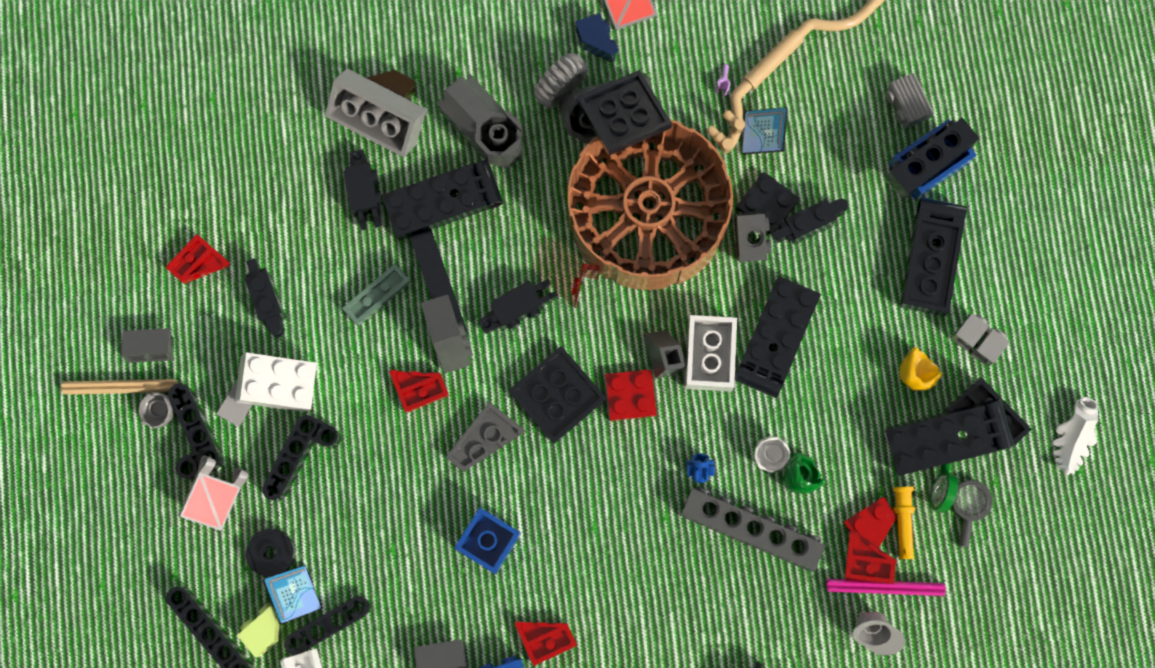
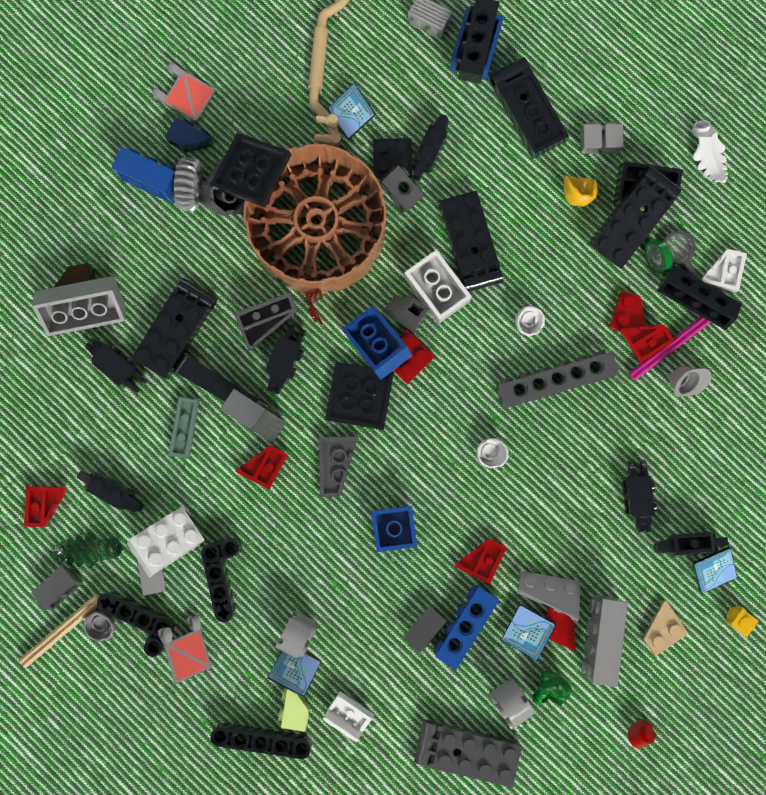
camera: 40 degrees left, 5 degrees up
black plate [246,529,295,577] -> none
black beam [284,596,371,655] -> none
dark grey brick [436,74,523,169] -> none
blue gear [686,453,715,483] -> none
lavender hand [715,64,731,96] -> none
green hair [782,453,826,494] -> none
yellow pin [892,487,915,559] -> none
none -> clear green plant [49,533,123,568]
none -> blue brick [111,147,176,204]
none -> dark grey wedge [234,292,298,351]
none -> light grey brick [275,610,319,659]
none -> blue brick [342,305,412,380]
none -> white hair [477,438,509,468]
none -> black brick [657,264,742,331]
none -> white wing [701,249,747,292]

